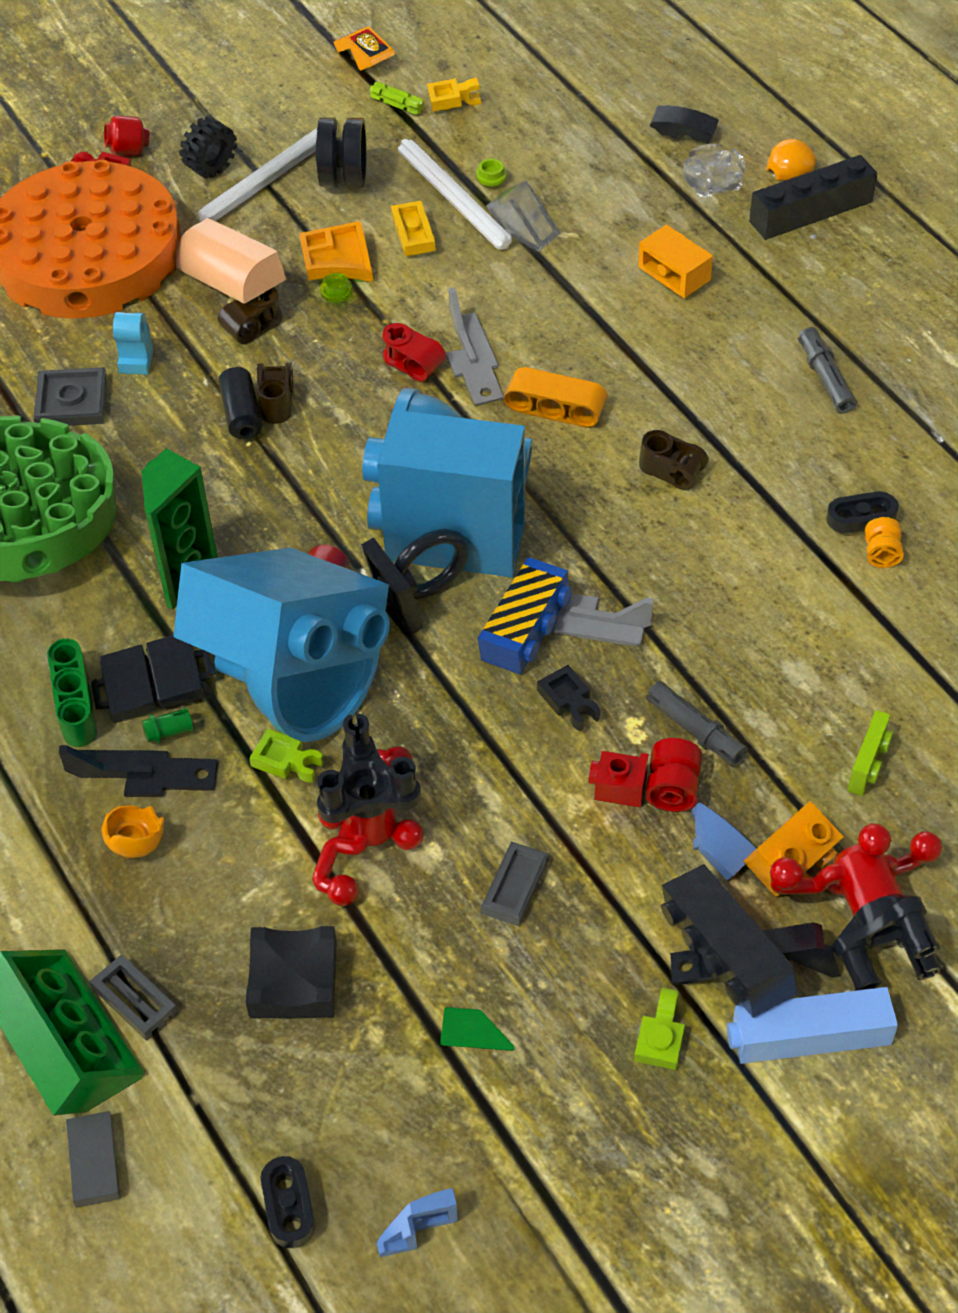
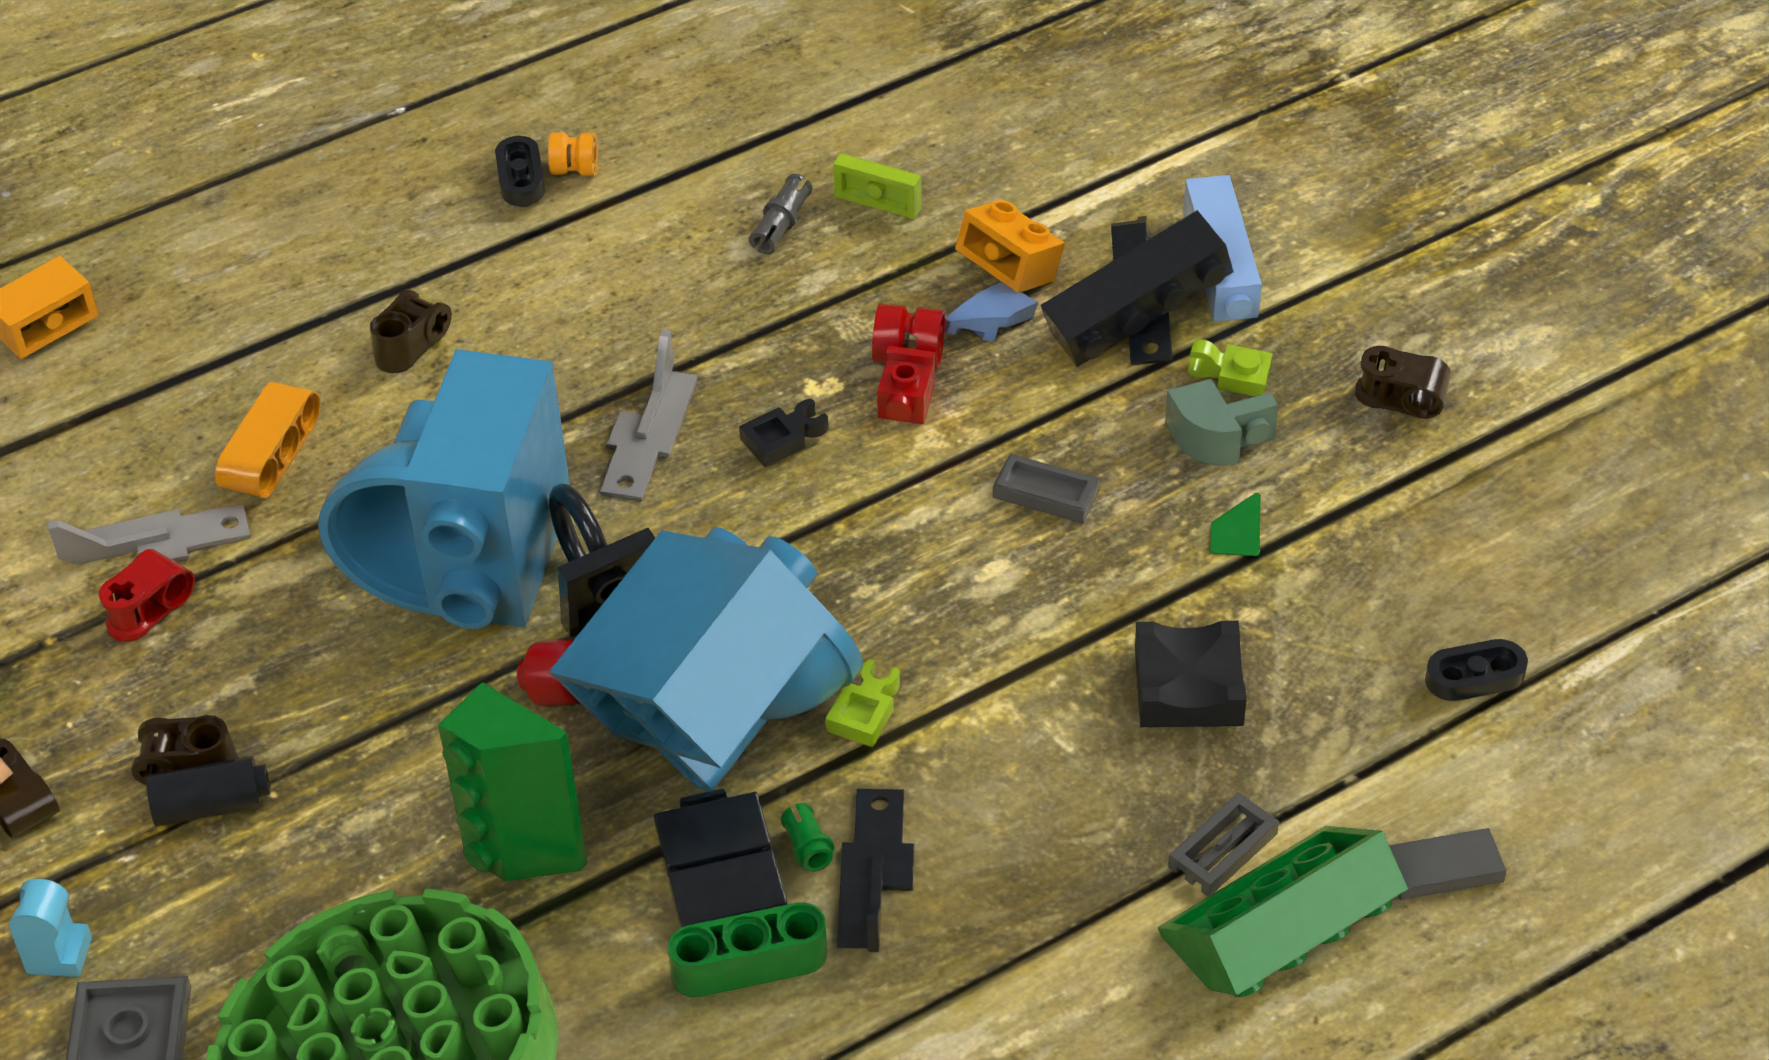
camera: 90 degrees left, 5 degrees down
light orange hair [101,805,165,859] -> none
wheel [312,713,424,906] -> none
medium blue slope [377,1188,458,1257] -> none
brick [477,557,572,675] -> none
dark grey pin [646,681,748,767] -> none
wheel [770,823,943,991] -> none
dark grey pin [798,327,857,414] -> none
none -> dark grey pin [749,174,813,254]
none -> sand green brick [1165,379,1278,465]
none -> dark brown piece [1355,346,1450,419]

